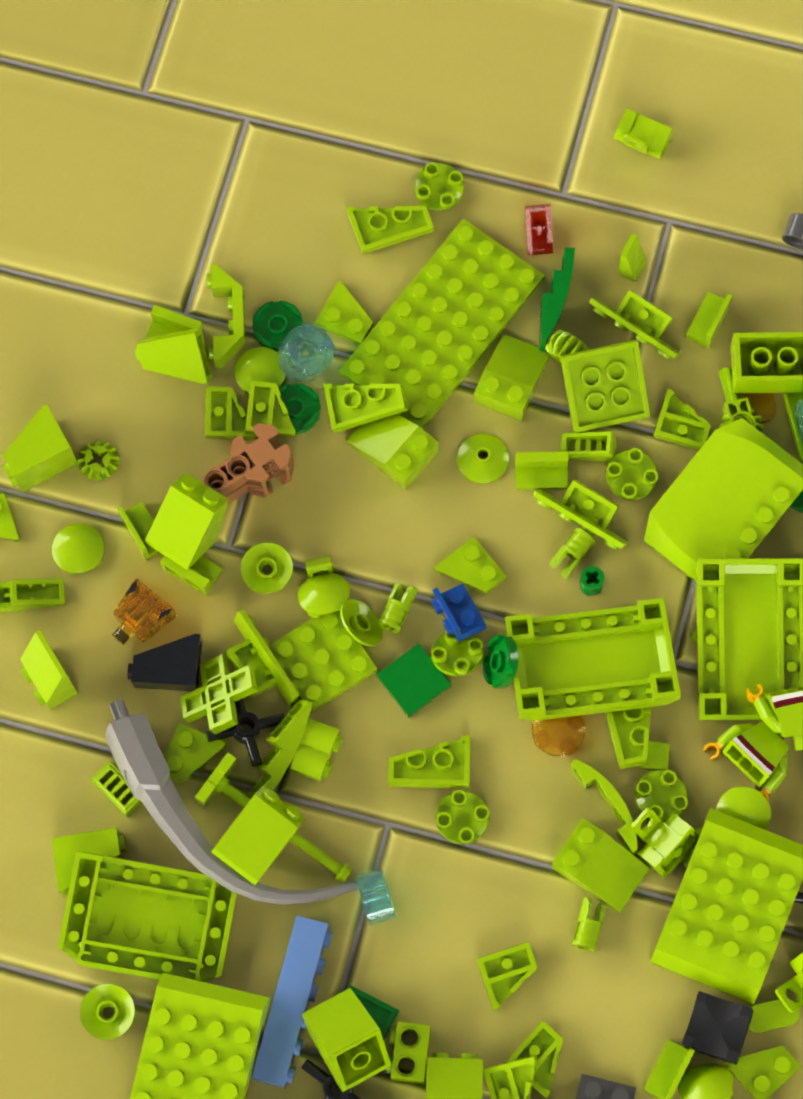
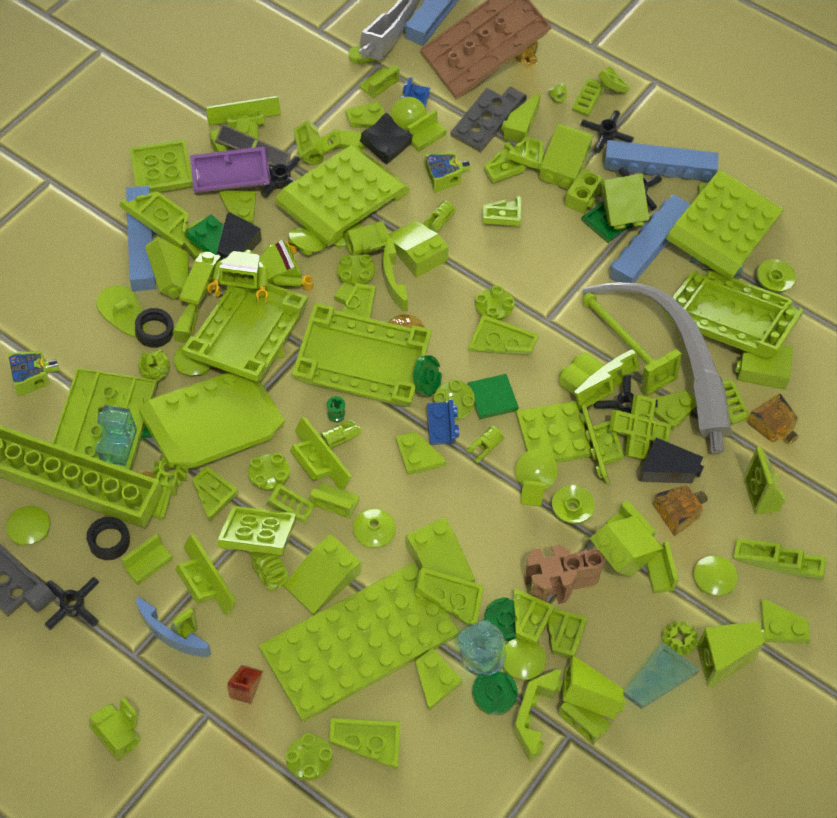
camera: 165 degrees left, 15 degrees down
lime slope [211,786,306,885] -> none
lime dish [340,599,383,647] -> none
clear light blue beam [355,868,396,925] -> none
green slope [539,247,575,351] -> none
none -> black bar [44,577,99,630]
none -> black tyre [86,517,130,560]
none -> medium blue slope [136,597,211,657]
none -> torso [424,152,470,193]
none -> clear light blue wing [623,643,700,709]
none -> clear yellow torso [747,393,799,444]

